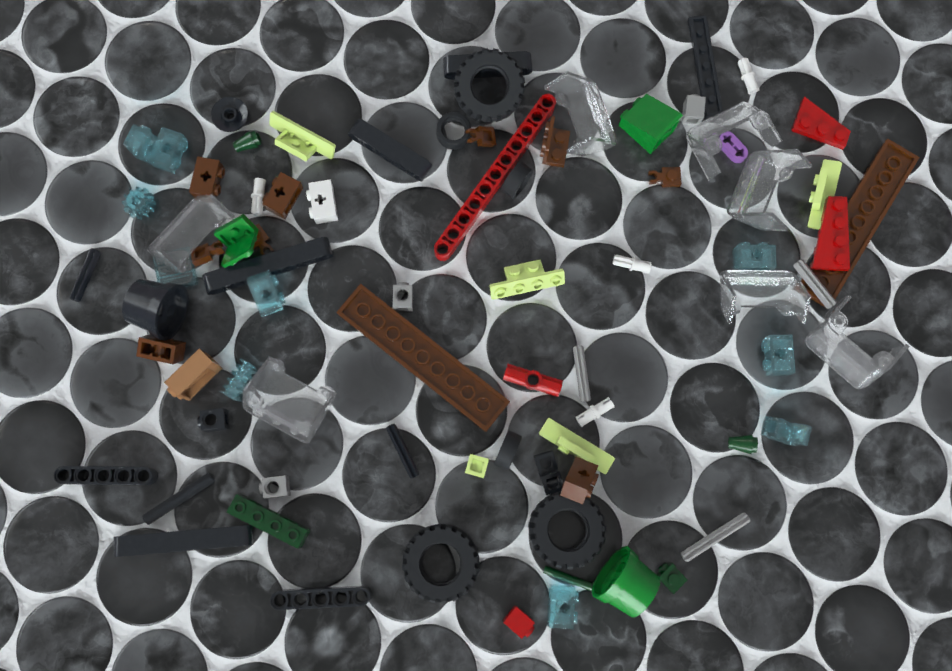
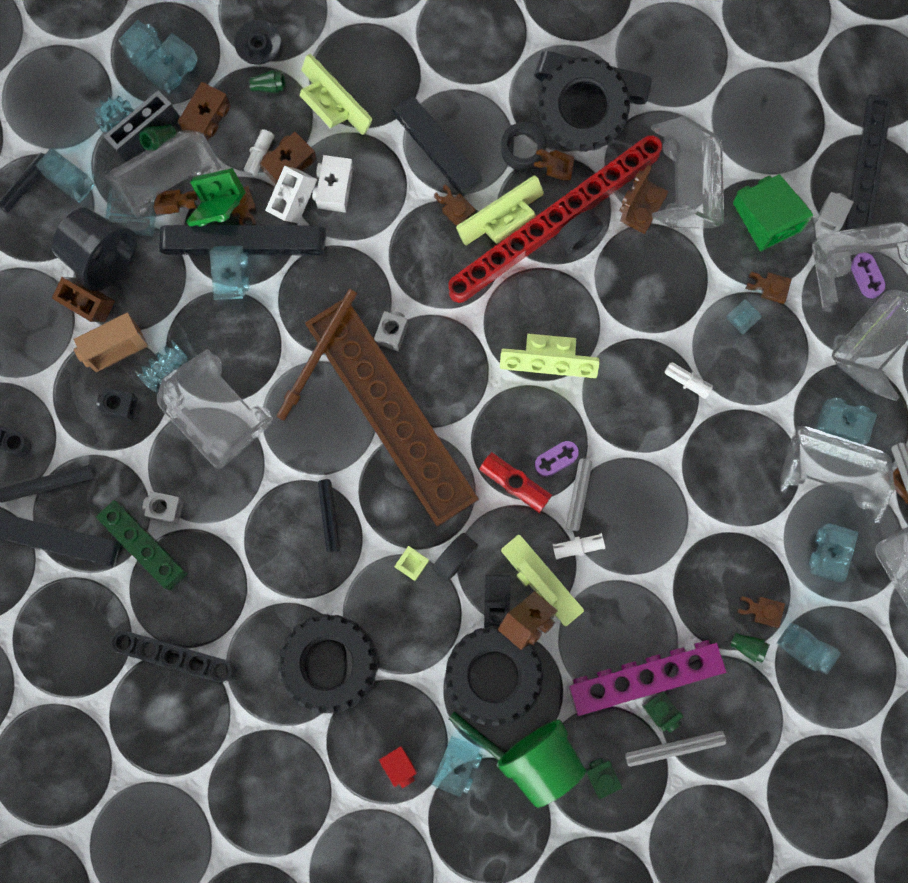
camera: 25 degrees right, 0 degrees up
none -> clear light blue brick [36,148,95,203]
none -> black brick [104,90,180,165]
none -> dark green cone [139,124,176,151]
none -> white brick [265,166,317,223]
none -> reddish brown bar [276,288,358,421]
none -> reddish brown plate [434,184,476,226]
none -> yellowish green bracket [456,175,544,245]
none -> medium lavender beam [535,441,579,477]
none -> magenta brick [568,640,726,716]
none -> dark green bracket [642,691,684,733]
none -> clear light blue tile [726,299,762,335]
none -> reddish brown plate [737,596,785,629]

